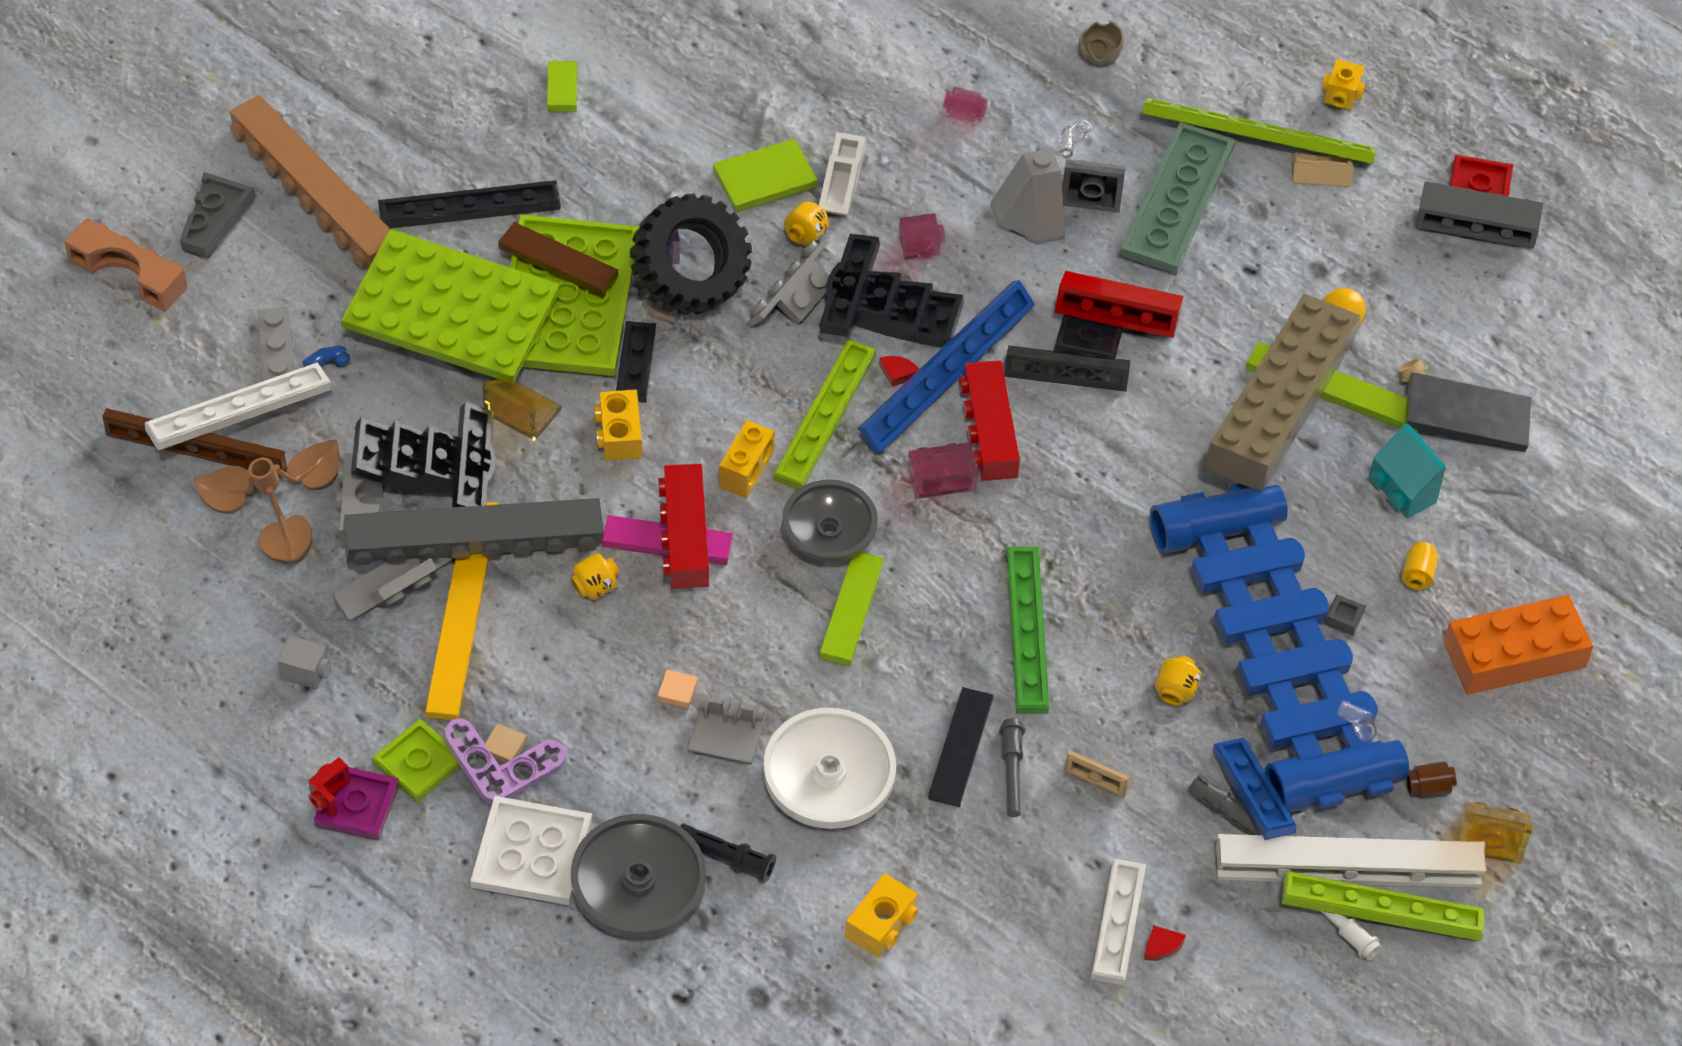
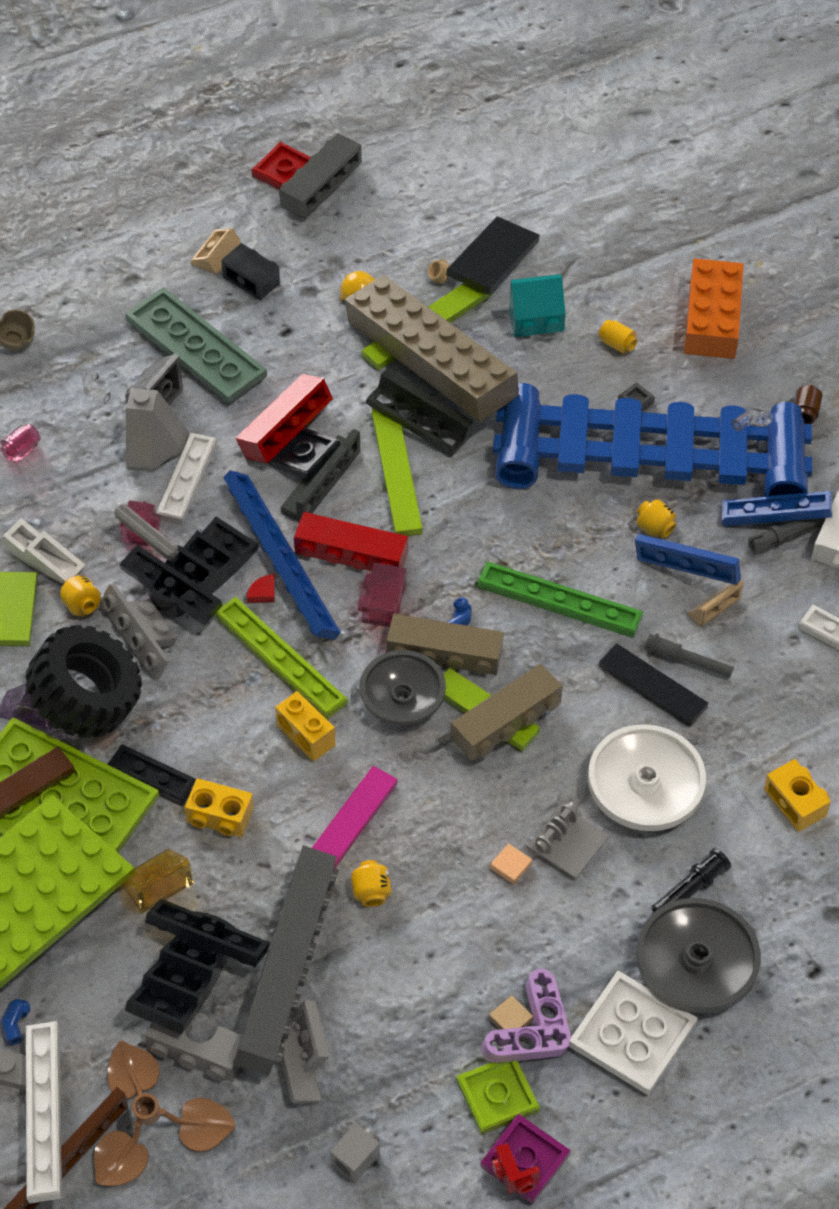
camera: 65 degrees left, 0 degrees up
yellow tile [425,501,499,720] -> none
red brick [658,463,709,589] -> none
lime tile [1142,98,1376,164] -> none
yellow brick [1321,59,1366,110] -> none
none -> light grey axle [114,504,178,560]
none -> white tile [156,433,216,525]
none -> black brick [221,243,280,301]
none -> pearl dark grey fence [366,369,474,457]
none -> lime tile [371,408,422,536]
none -> dark tan brick [387,613,504,675]
none -> blue arm [448,597,472,626]
none -> dark tan brick [450,663,563,761]
none -> blue tile [635,534,741,585]

